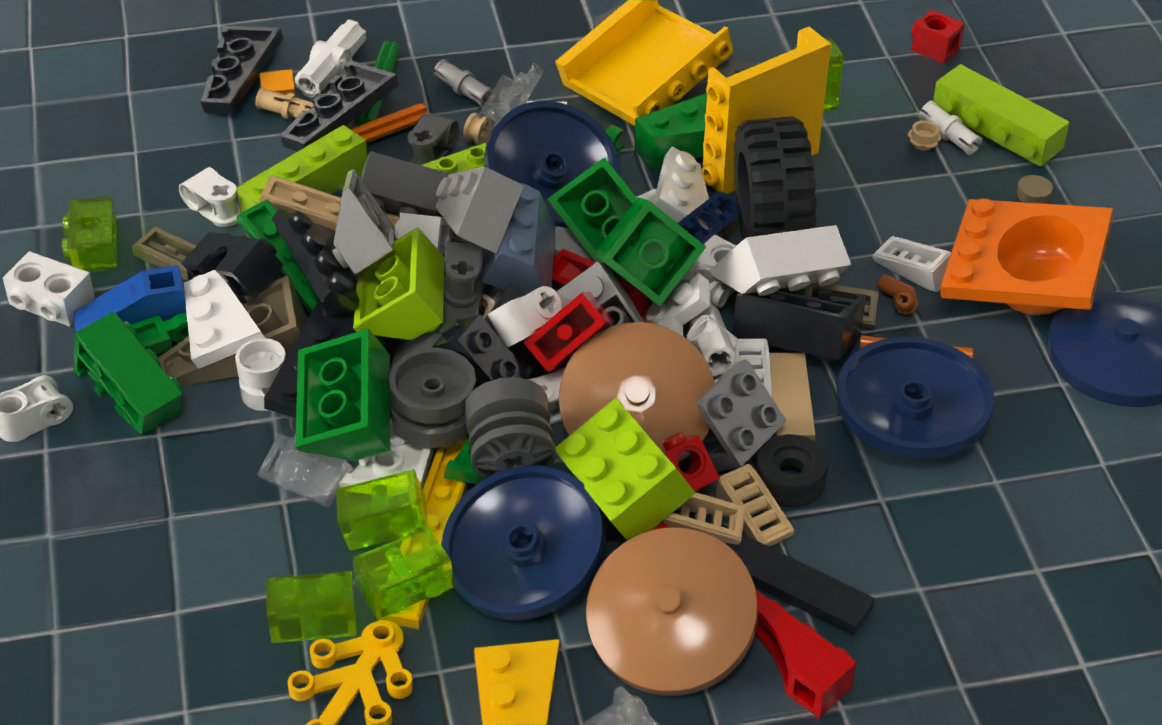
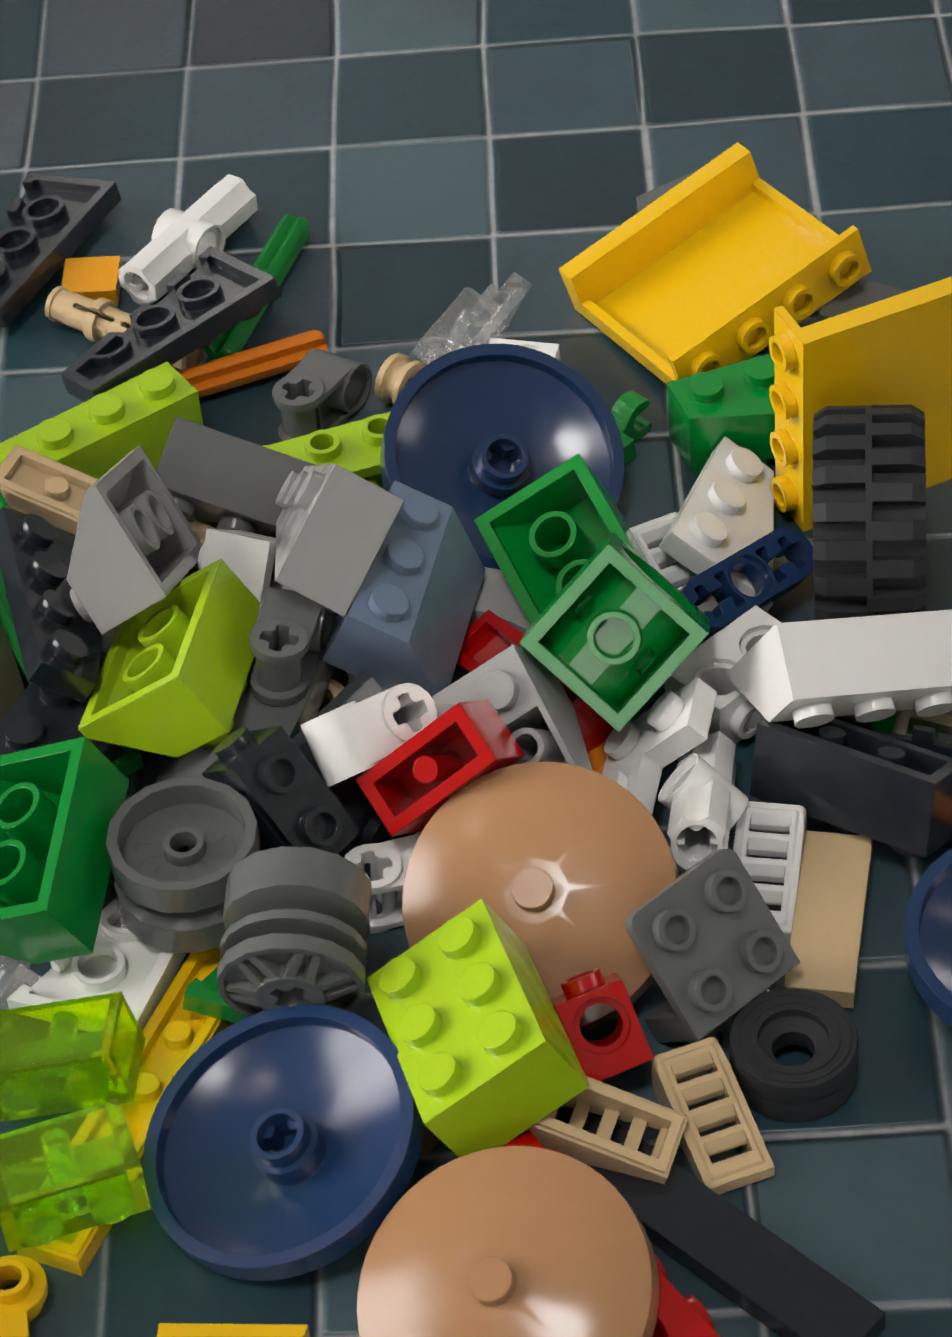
camera: 15 degrees right, 0 degrees up
light grey pin [434,59,495,108] -> none

